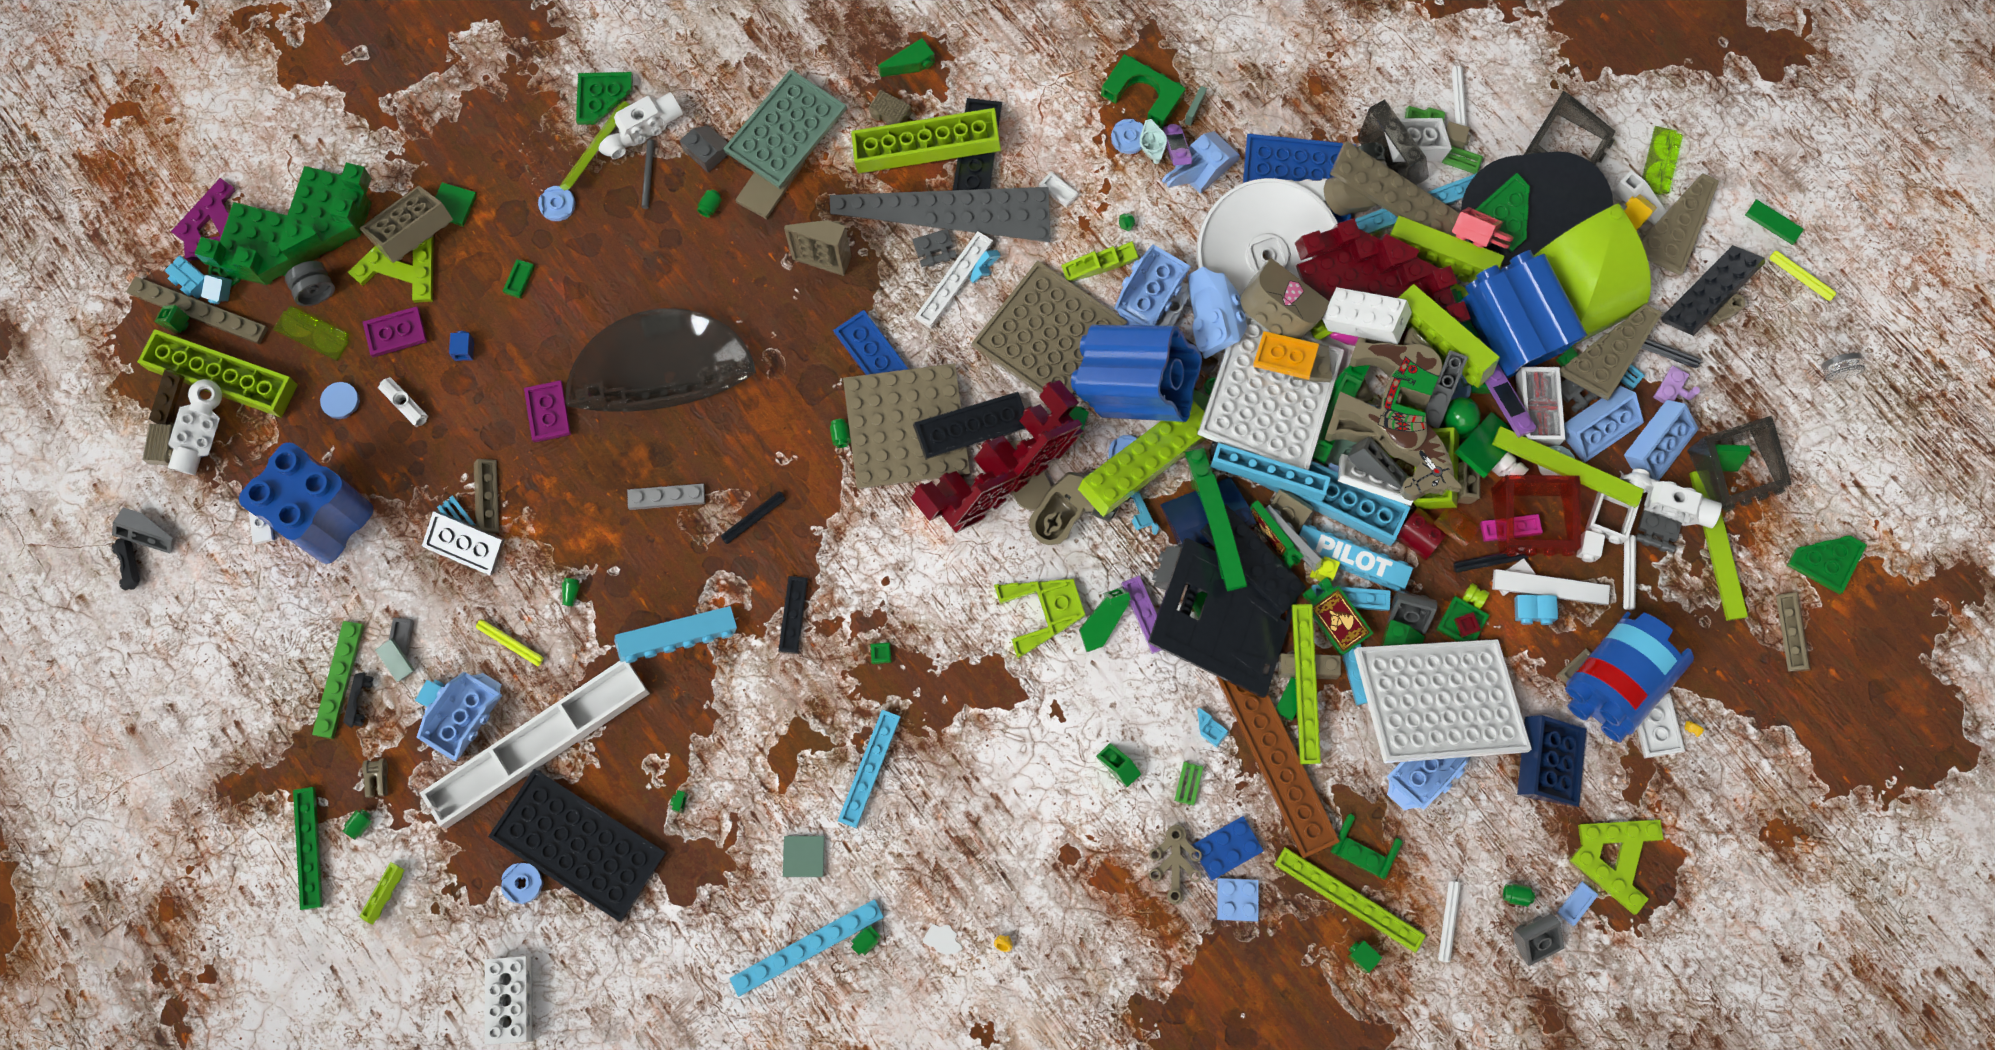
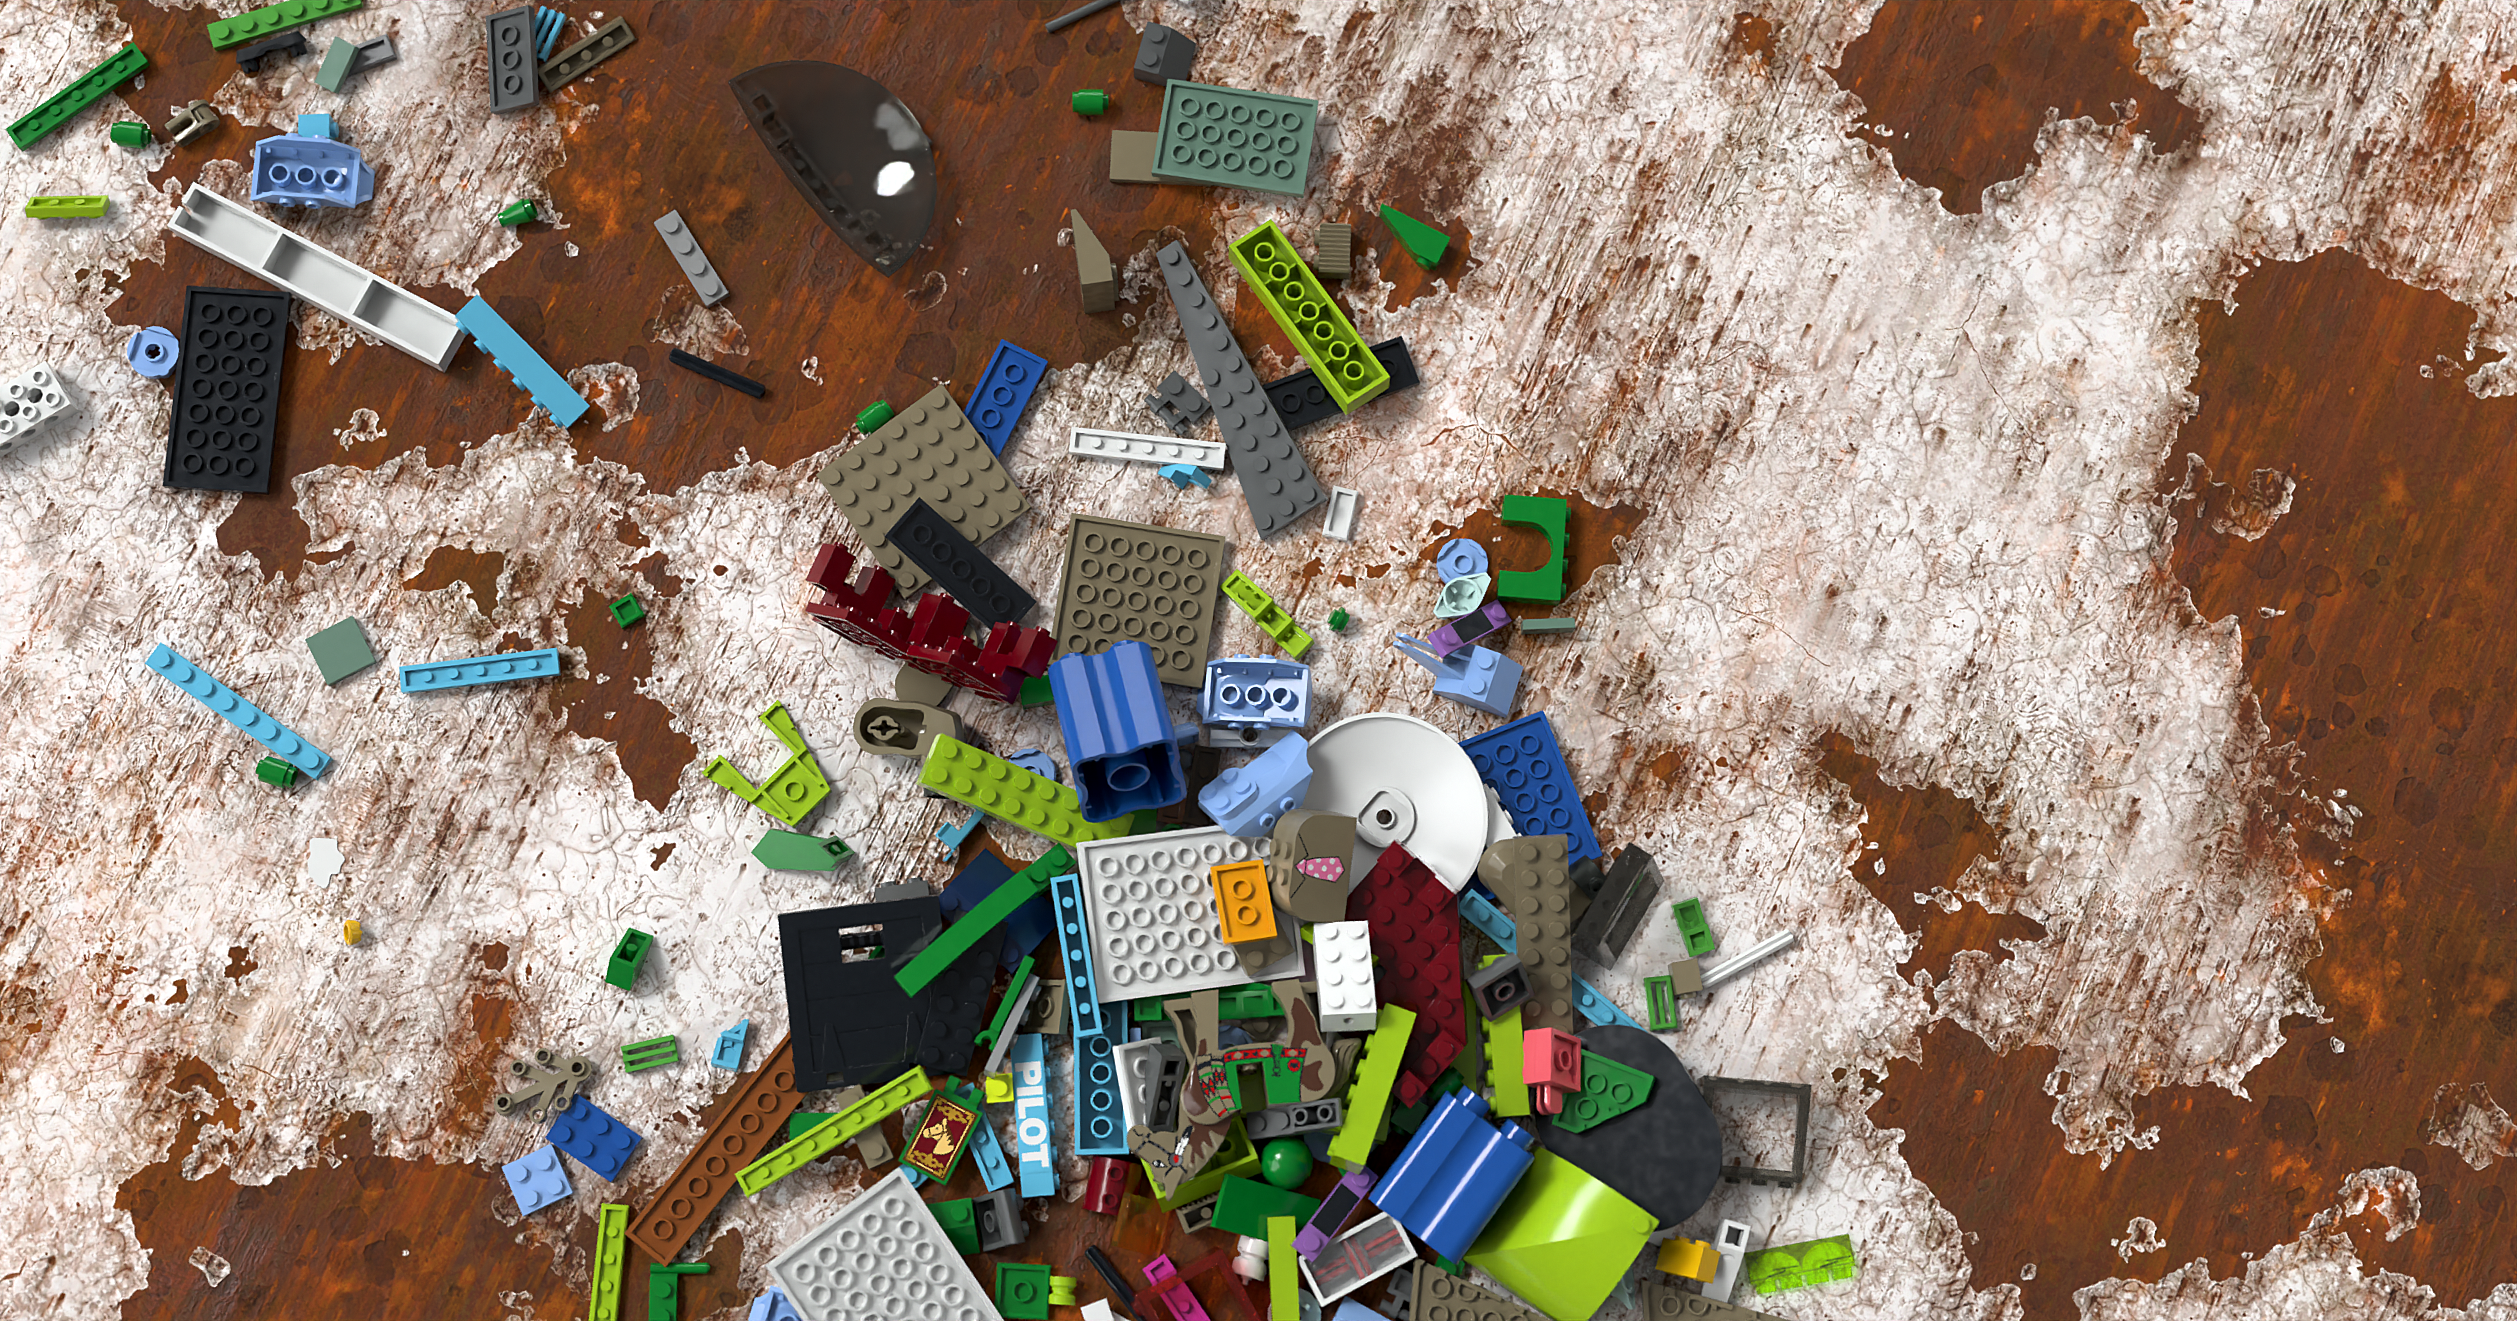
camera: 55 degrees right, 5 degrees up
neon yellow axle [476,619,544,666] -> none
magenta plate [524,380,571,442] -> none
green plate [670,790,688,814] -> none
black tile [778,576,808,654] -> none
medium lavender plate [1121,575,1162,654] -> none
white brick [1384,118,1452,162] -> none
dark red tile [1454,612,1481,638] -> none
none -> dark grey brick [1466,952,1535,1023]

